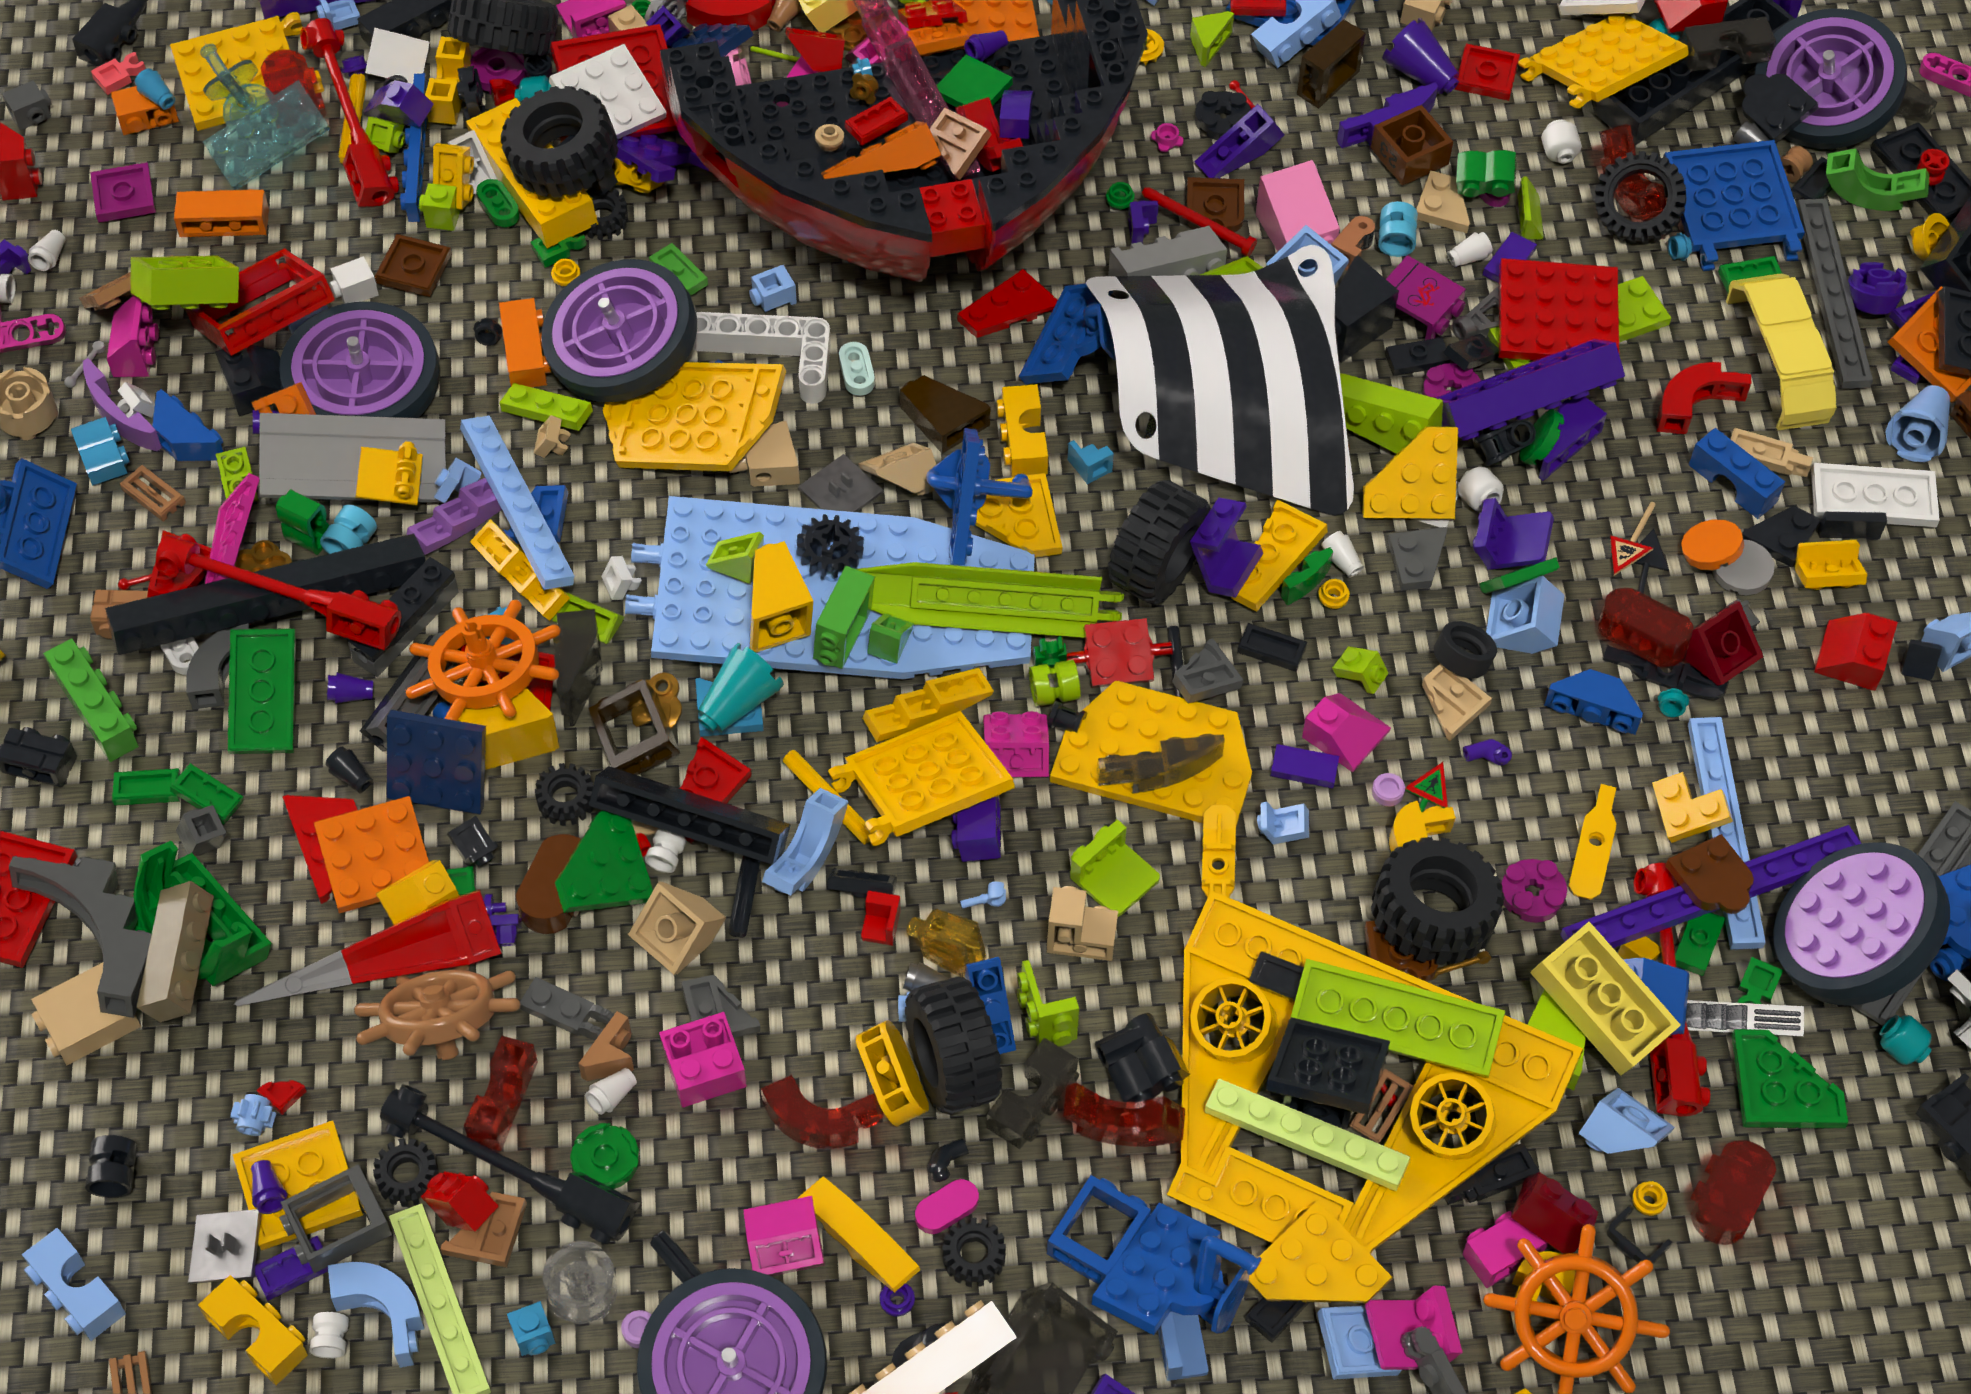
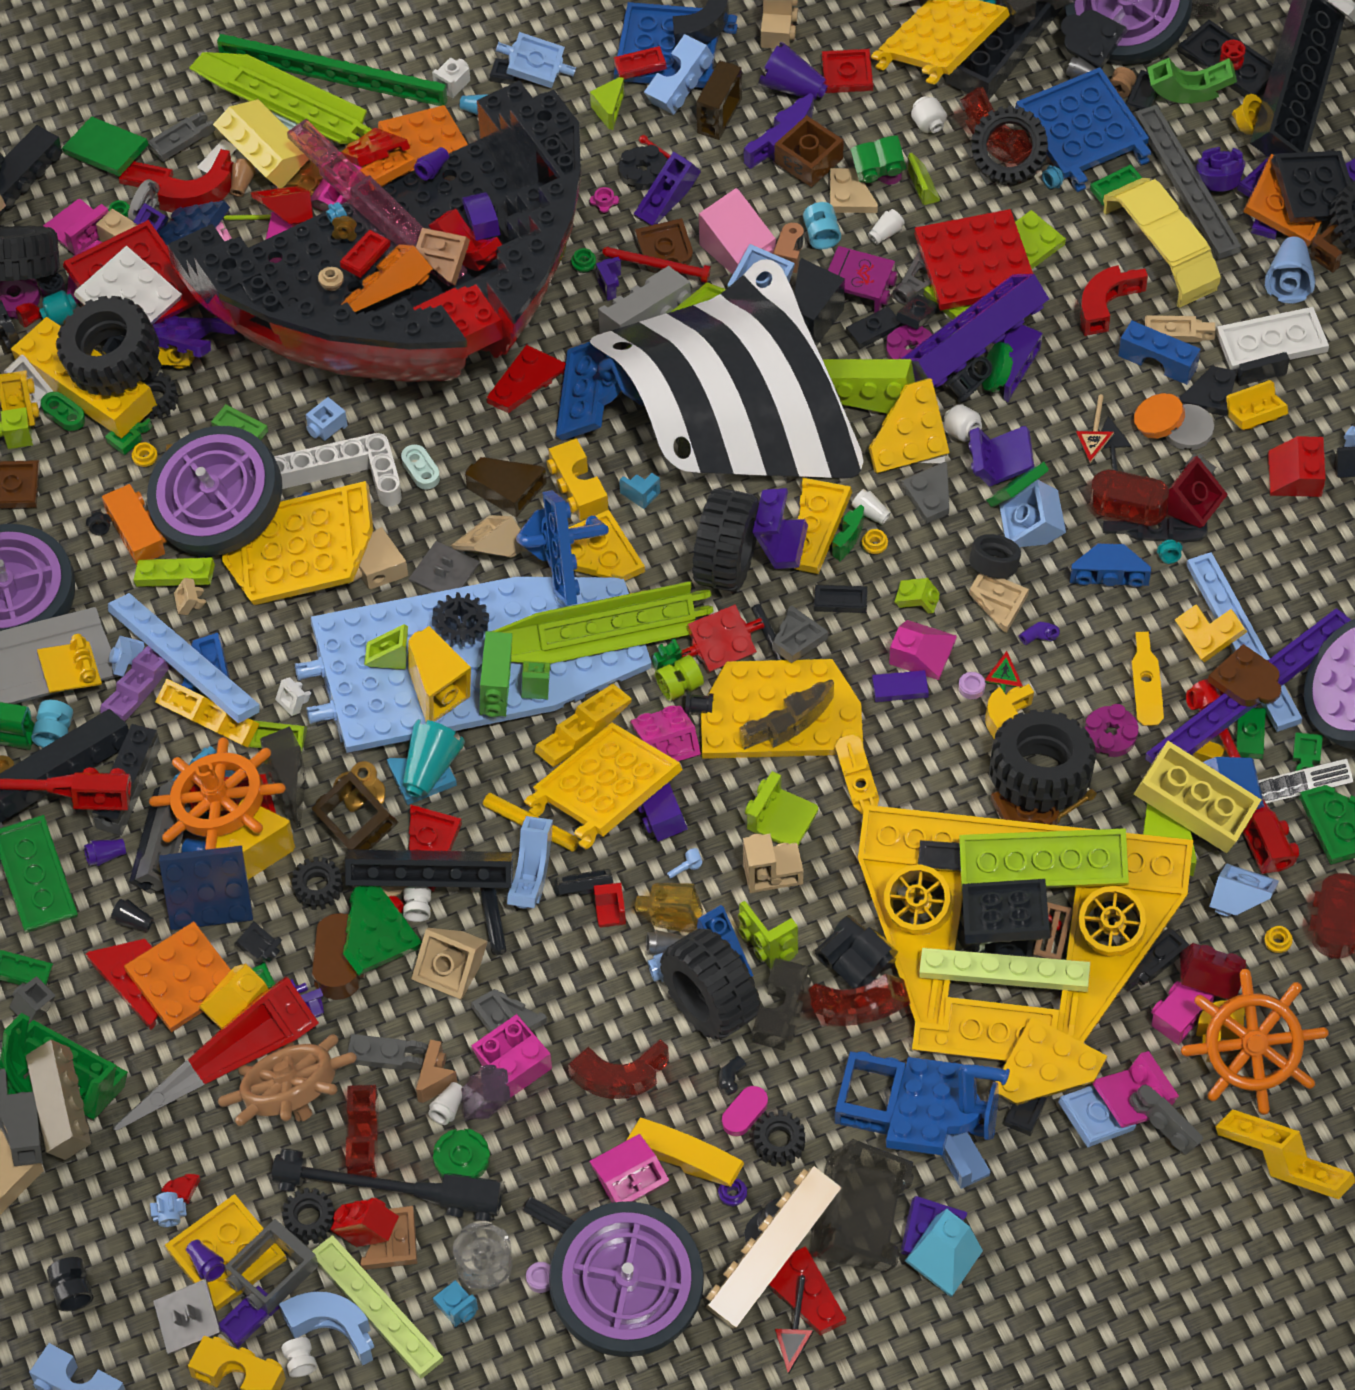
camera: 15 degrees left, 0 degrees up
yellow brick [856,1020,929,1127] -> none
green tile [933,54,1013,107] -> none
light blue bracket [1257,802,1309,845] -> none
dark purple tile [1483,232,1537,283] -> none
black piece [1607,1205,1673,1264] -> none
none -> clear purple brick [461,1065,510,1119]

